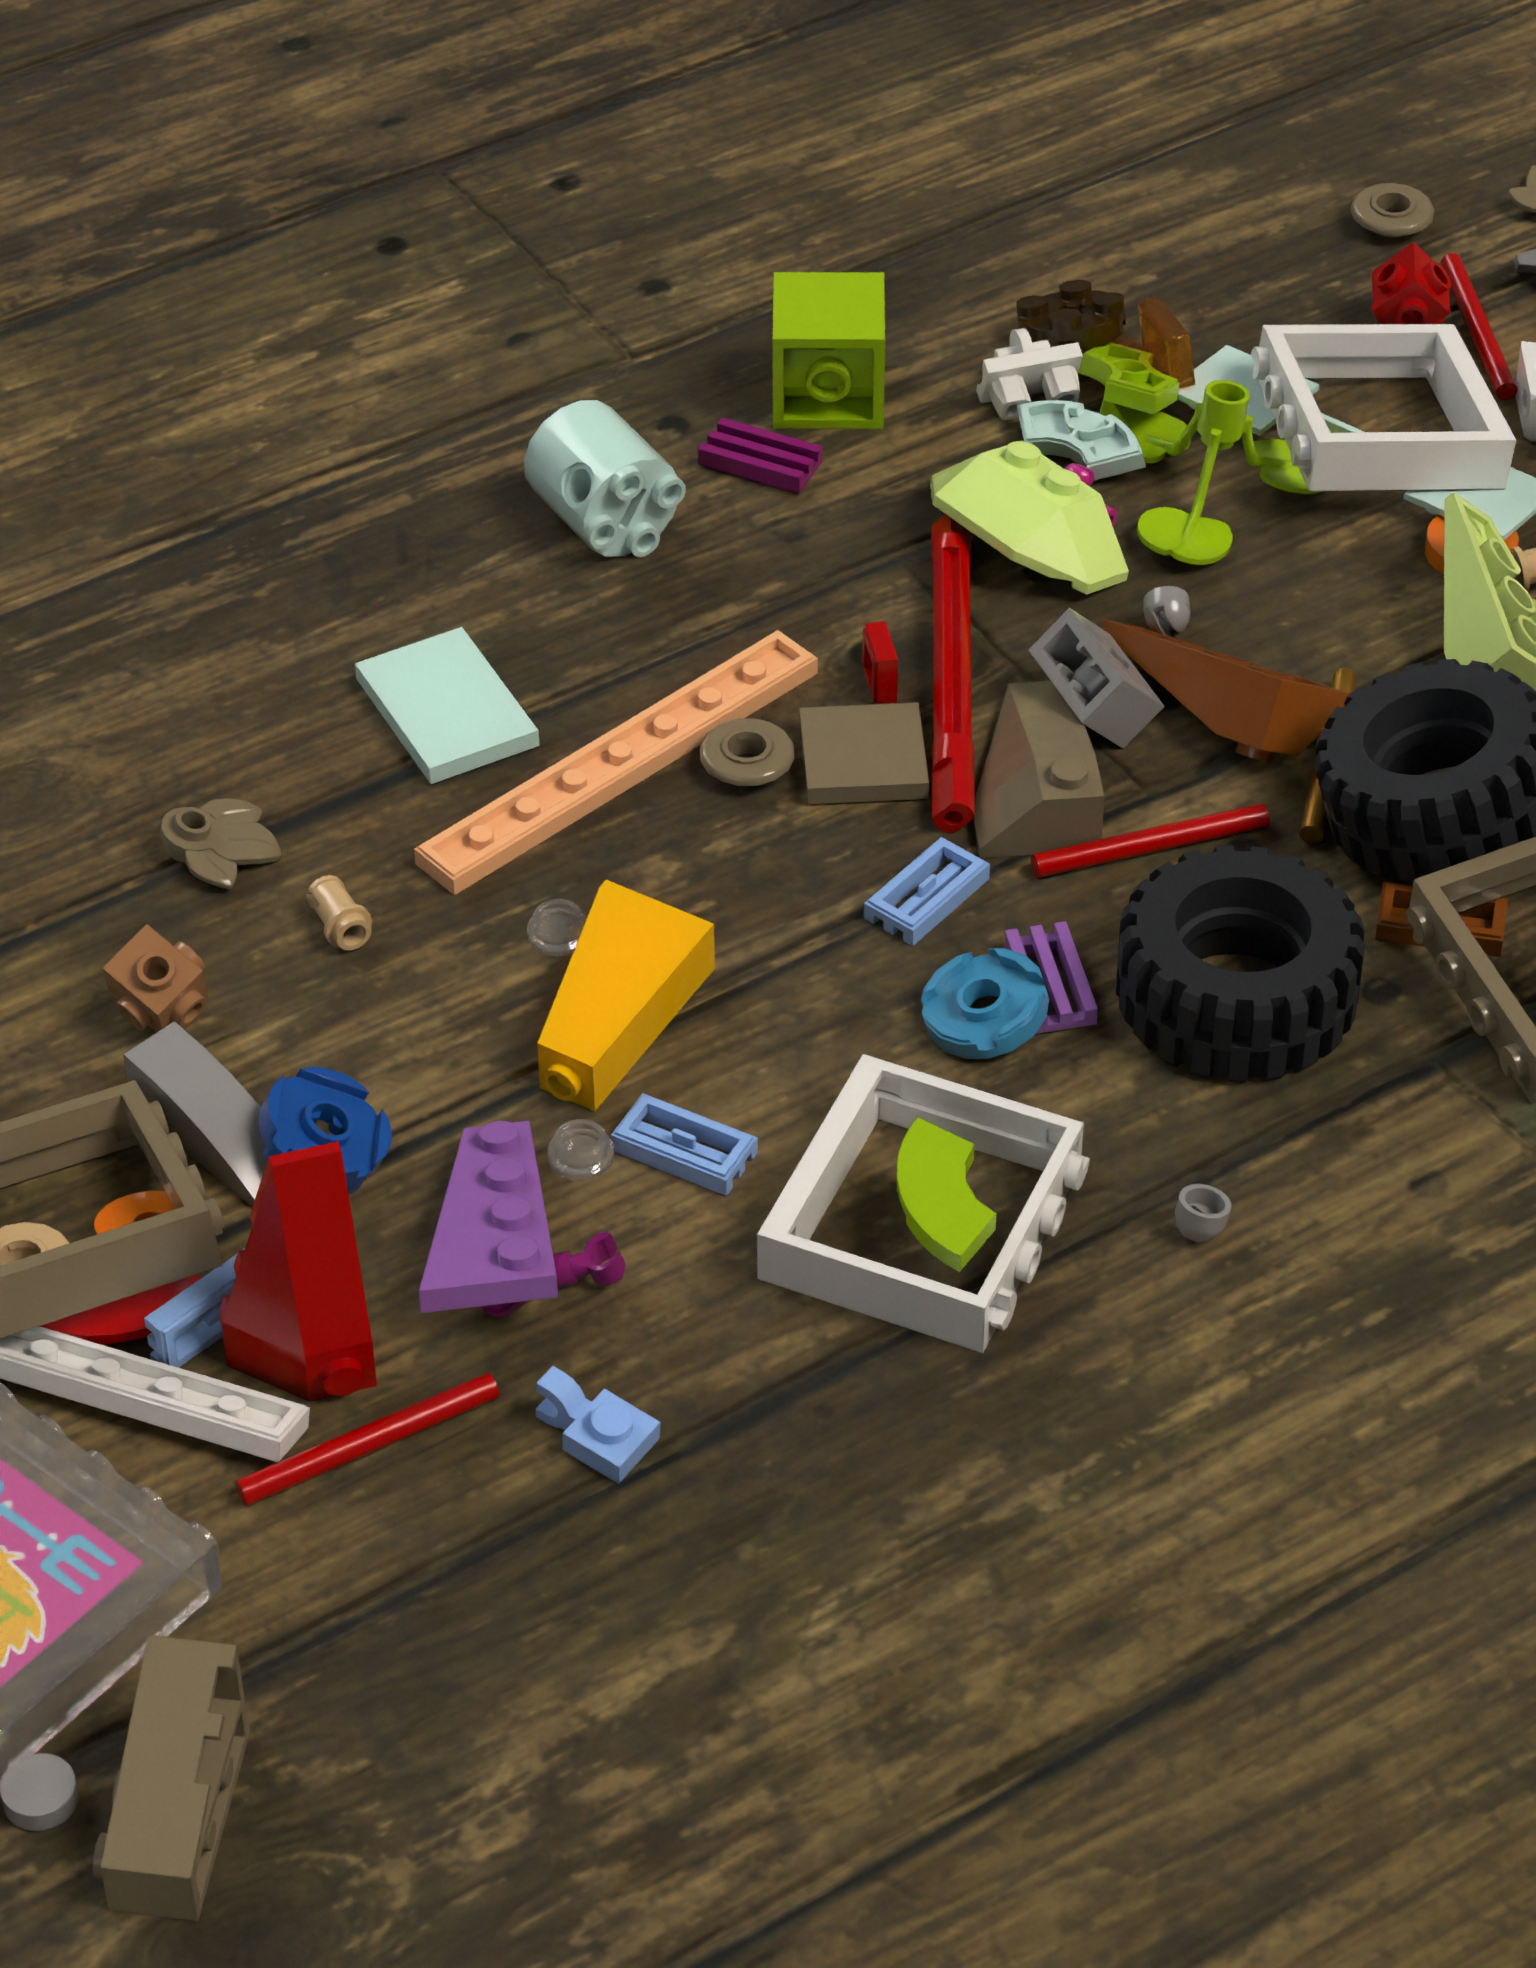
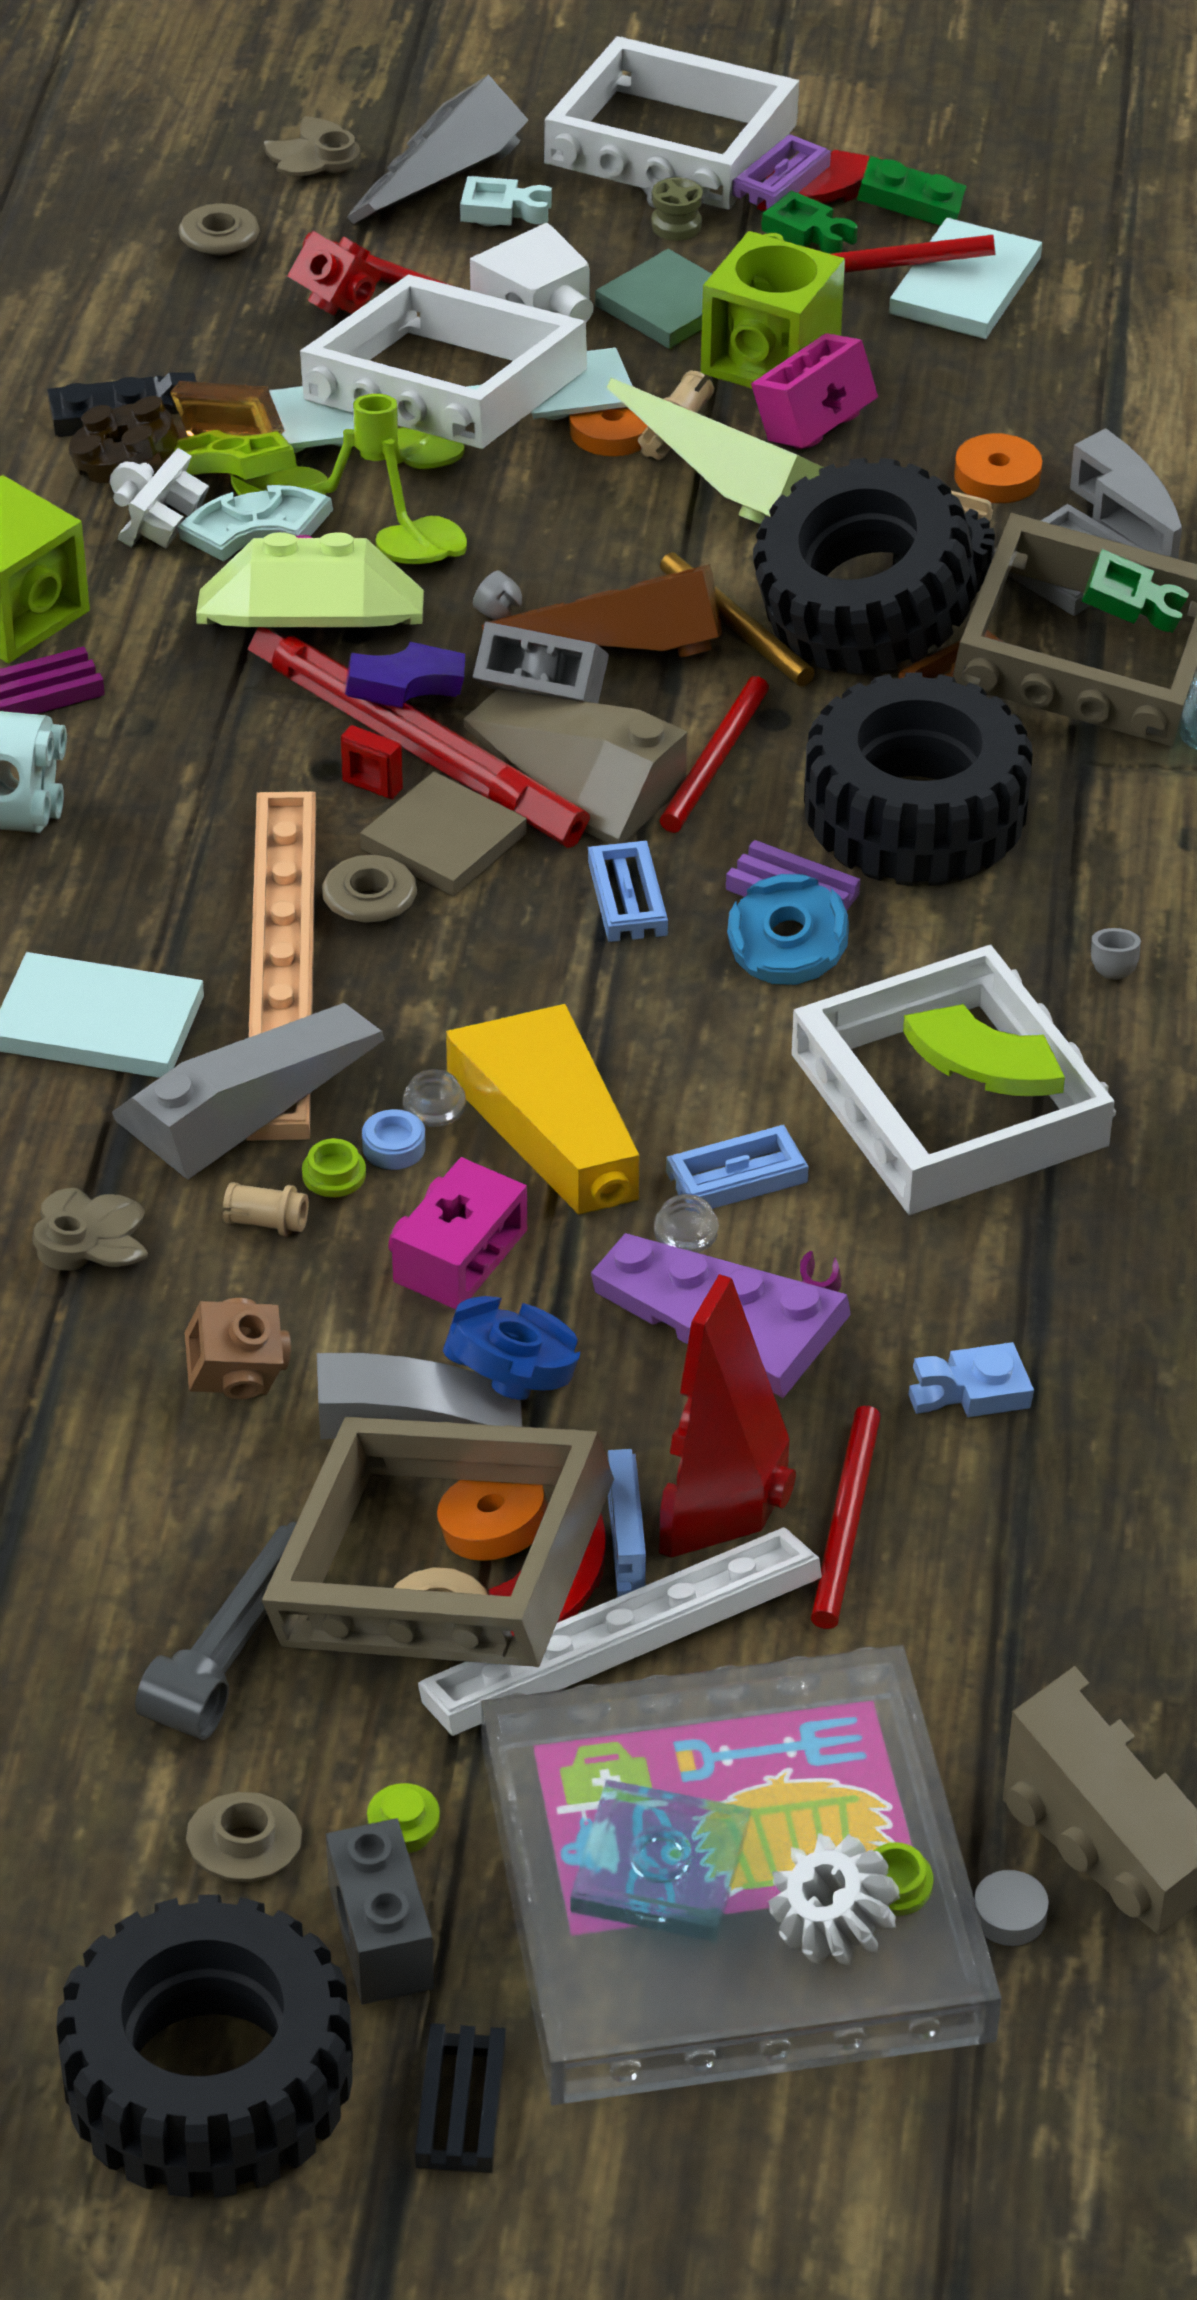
camera: 50 degrees left, 0 degrees up
none -> black hinge [47,372,200,437]
none -> light grey wedge [112,1003,385,1180]
none -> lime plate [302,1138,366,1197]
none -> dark purple tile [345,642,465,708]
none -> light blue tile [362,1109,426,1170]
none -> dark pink brick [388,1157,527,1310]

